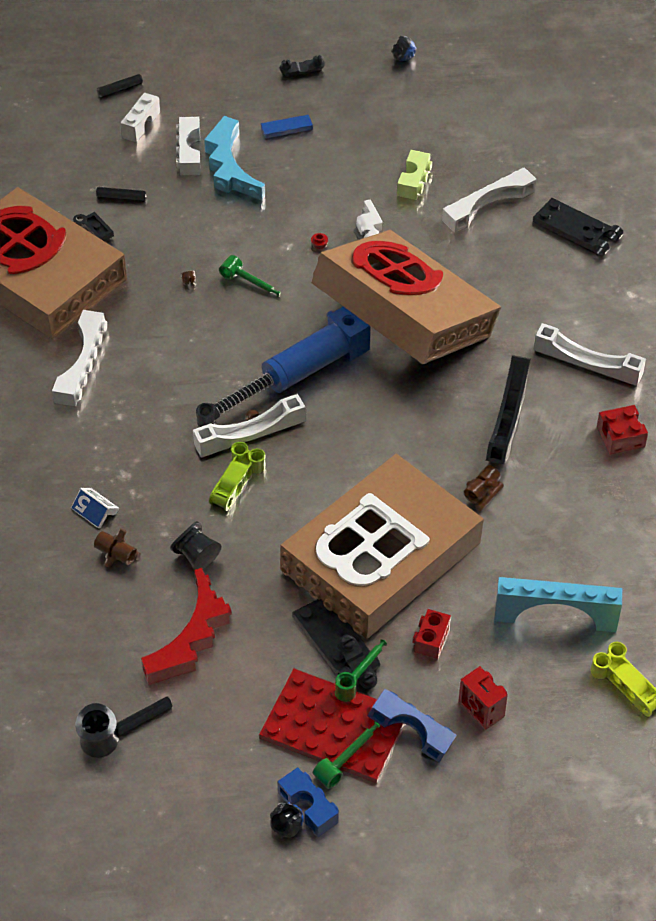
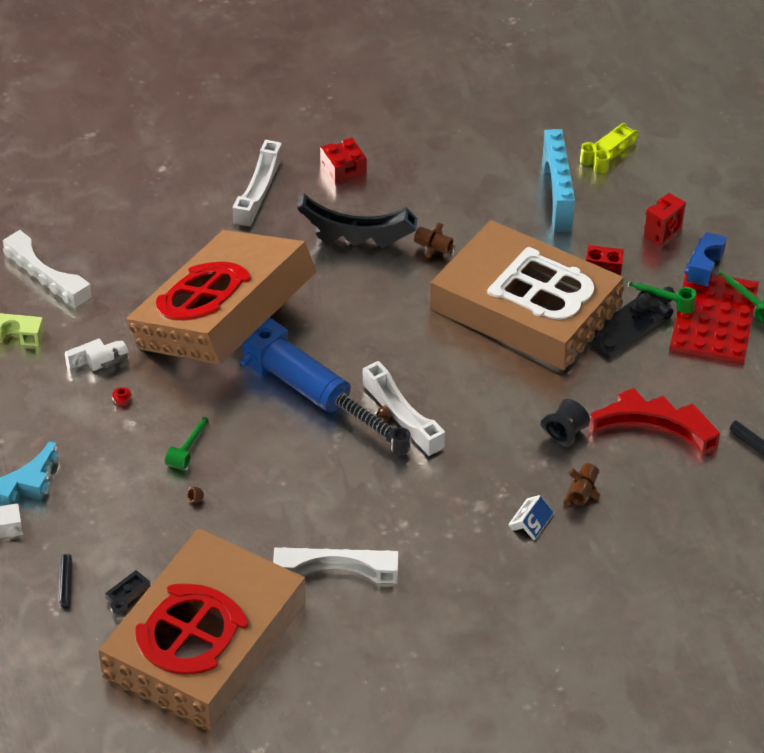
camera: 100 degrees left, 5 degrees down
lime piece [209,442,266,511] -> none
black hinge [533,198,624,256] -> none

